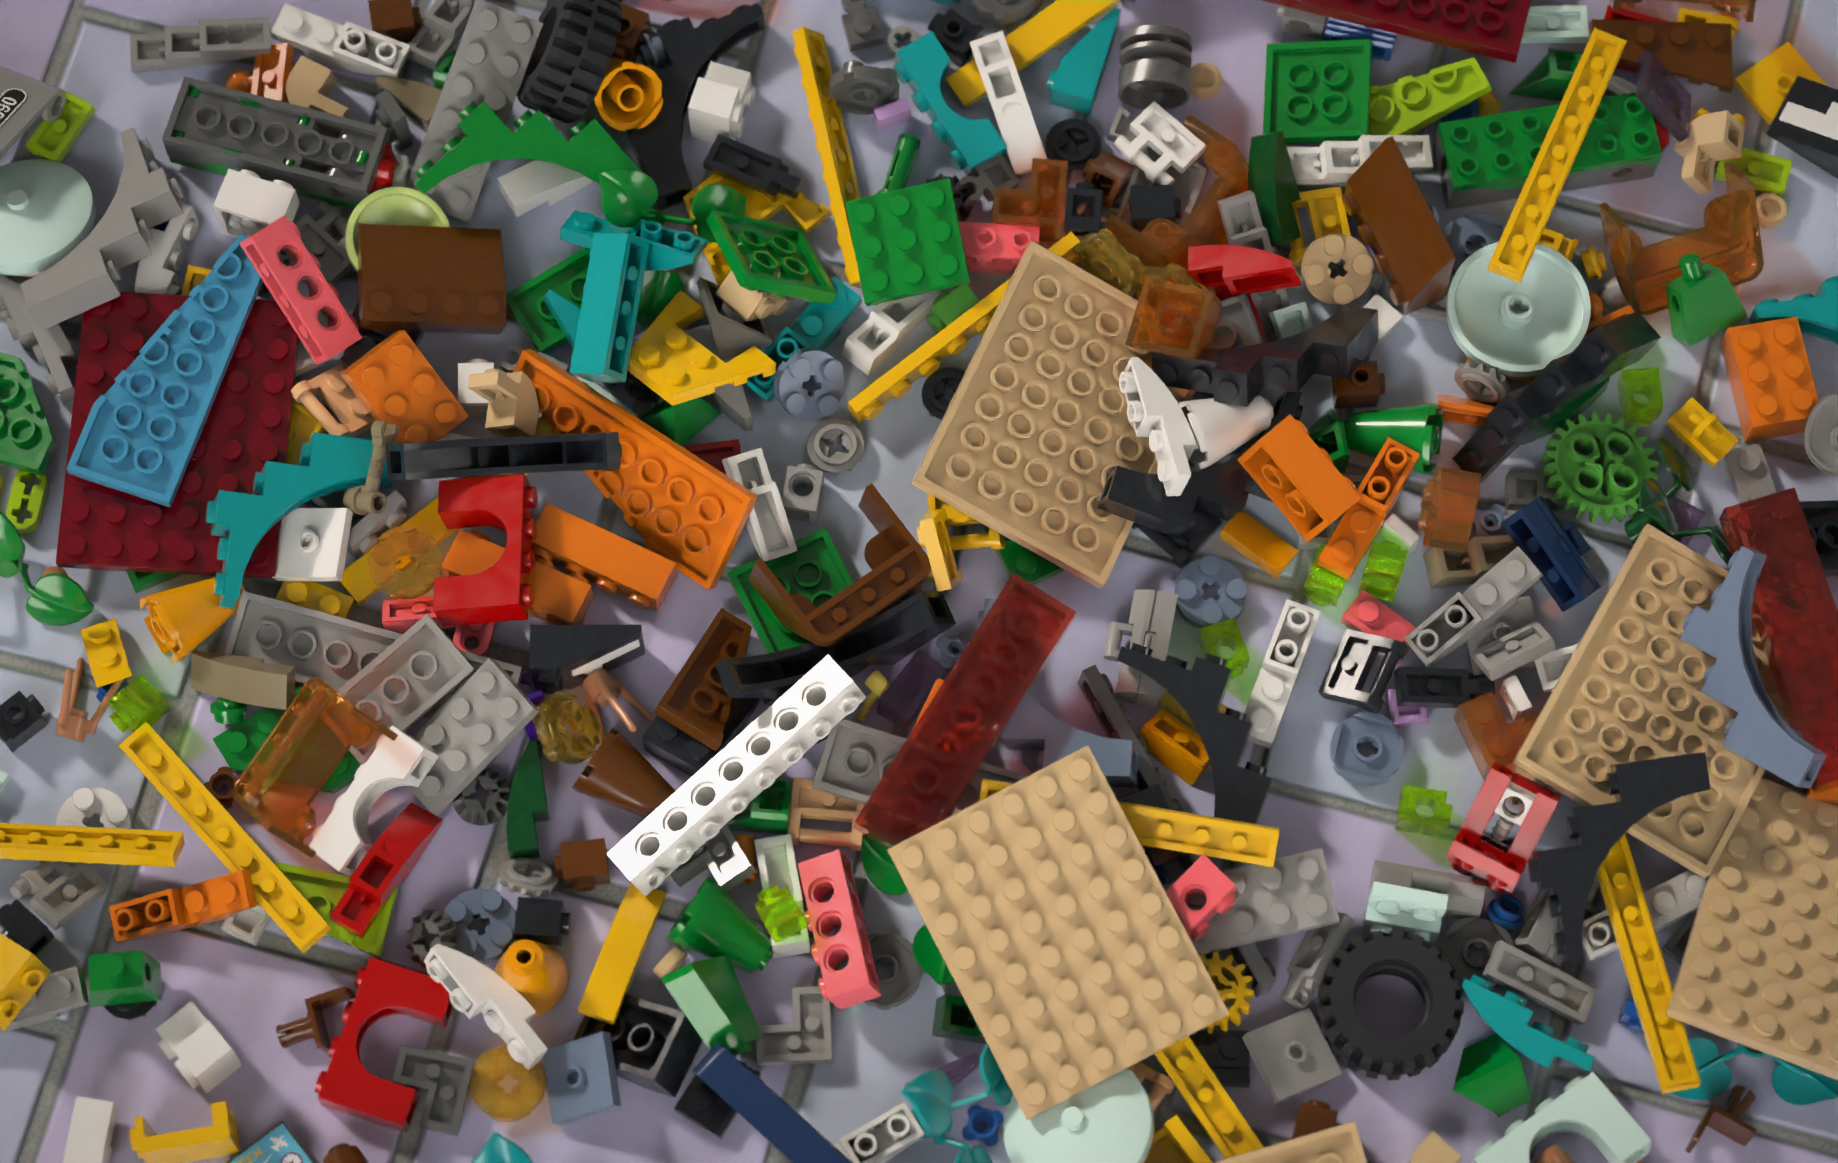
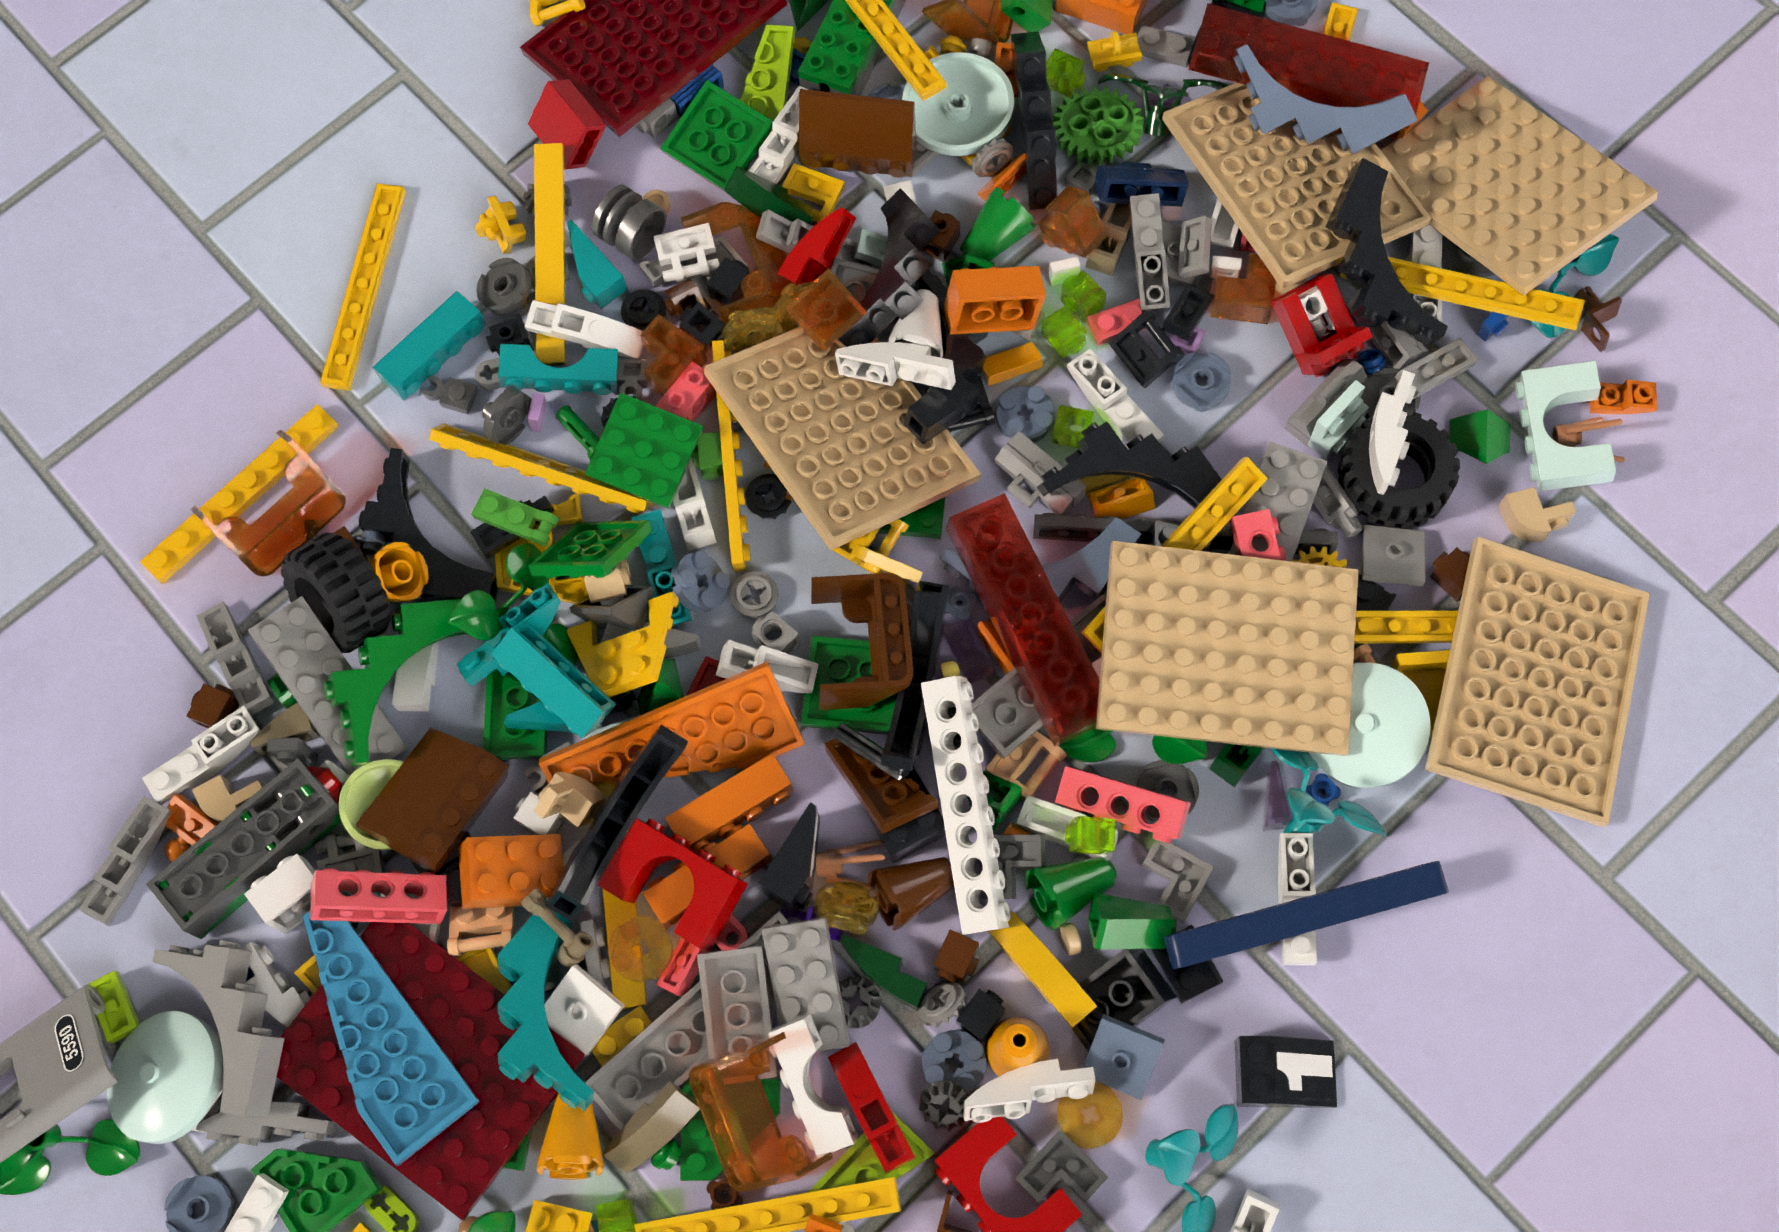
camera: 50 degrees left, 0 degrees up
white brick [688,61,756,143] -> none
tan plate [1301,234,1373,305] -> none
orange slope [1317,437,1420,581] -> none
clear neon green brick [1395,785,1452,837] -> none
teal slope [1460,974,1595,1071] -> none
none -> bright green plate [471,488,560,546]
none -> black axle [834,723,910,781]
none -> white slope [1369,370,1417,495]

